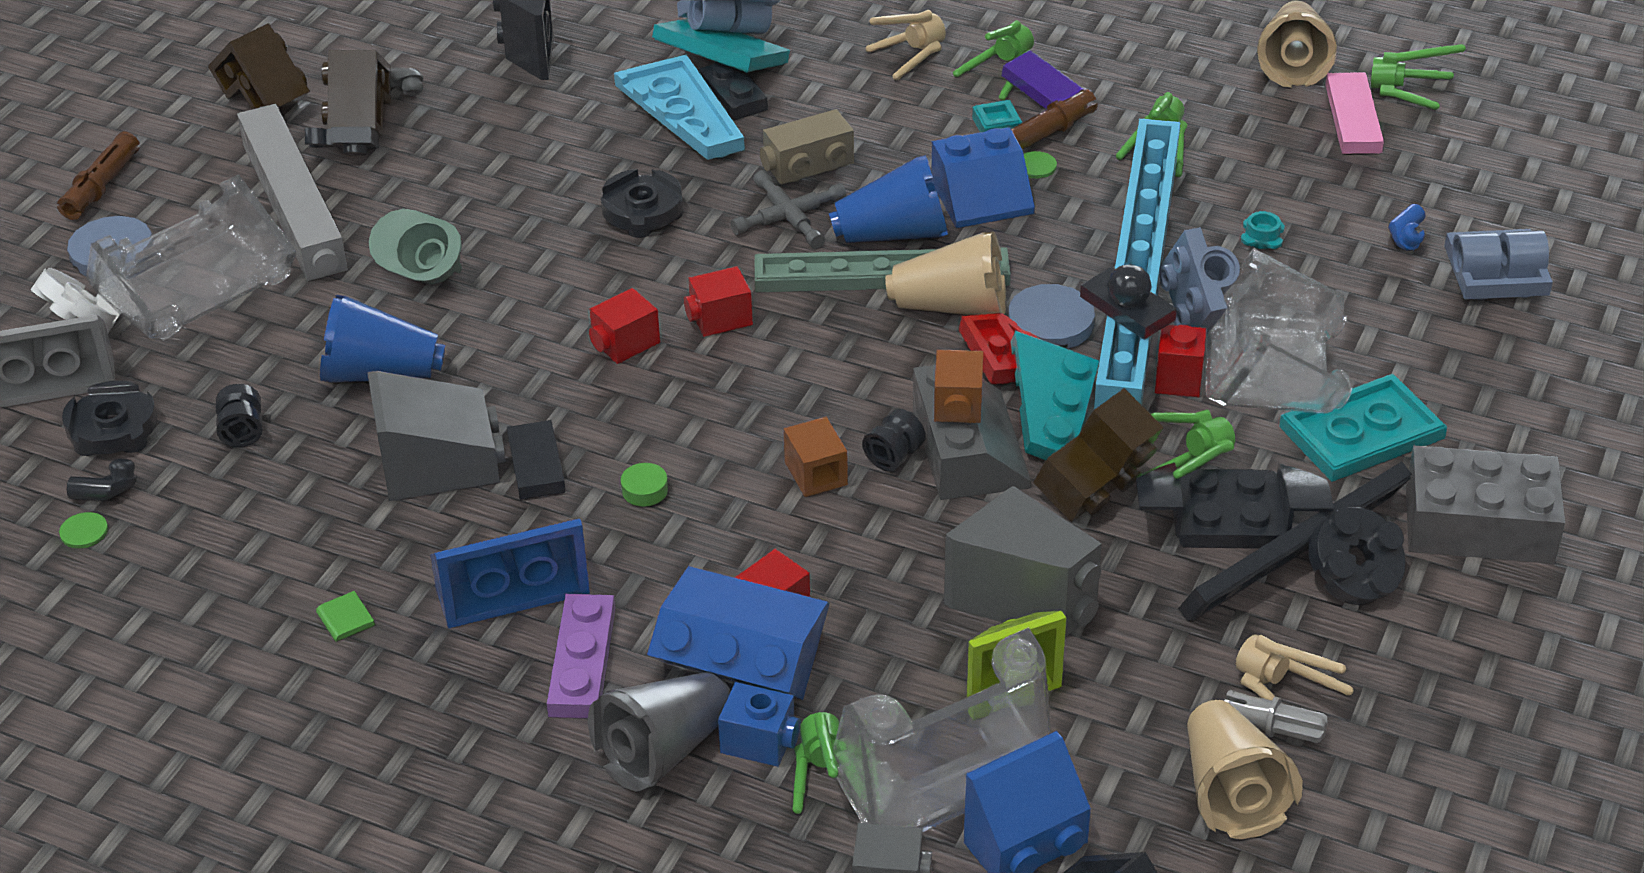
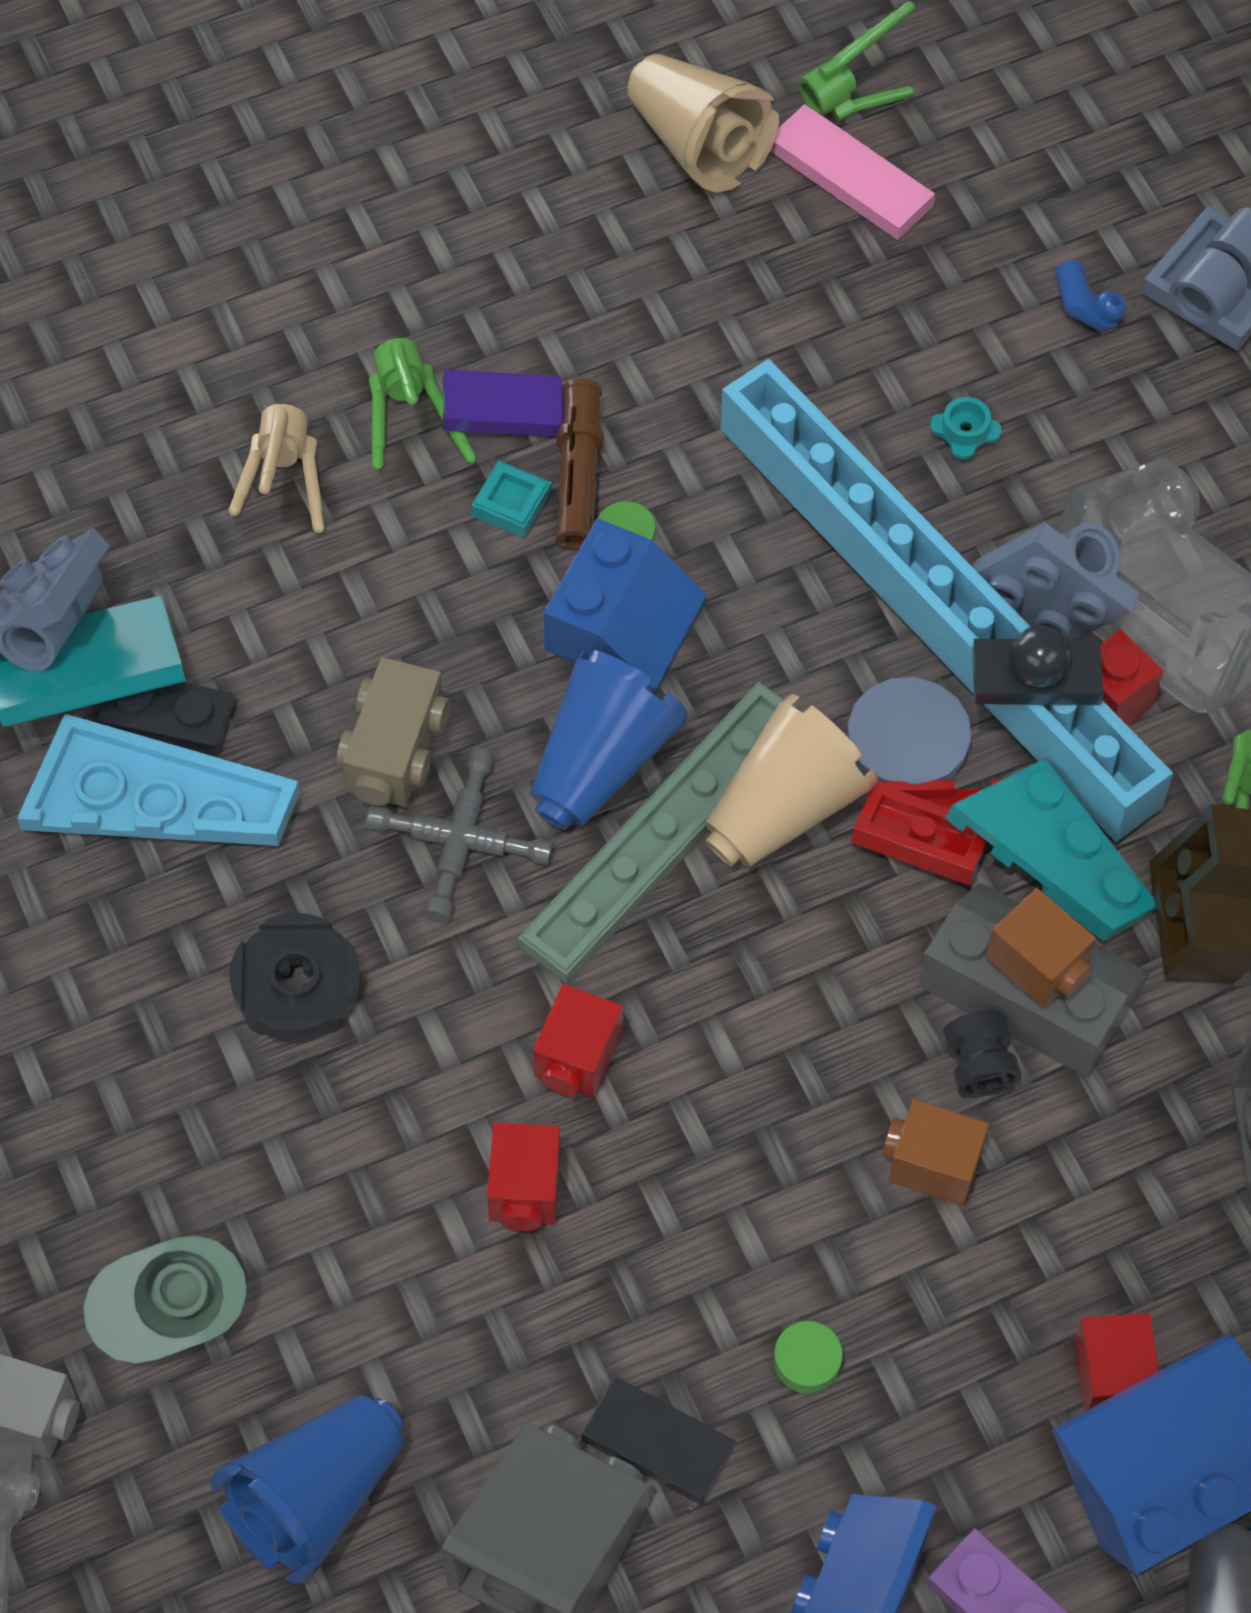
camera: 50 degrees left, 20 degrees up
bright green plant [1116,92,1187,177] -> none

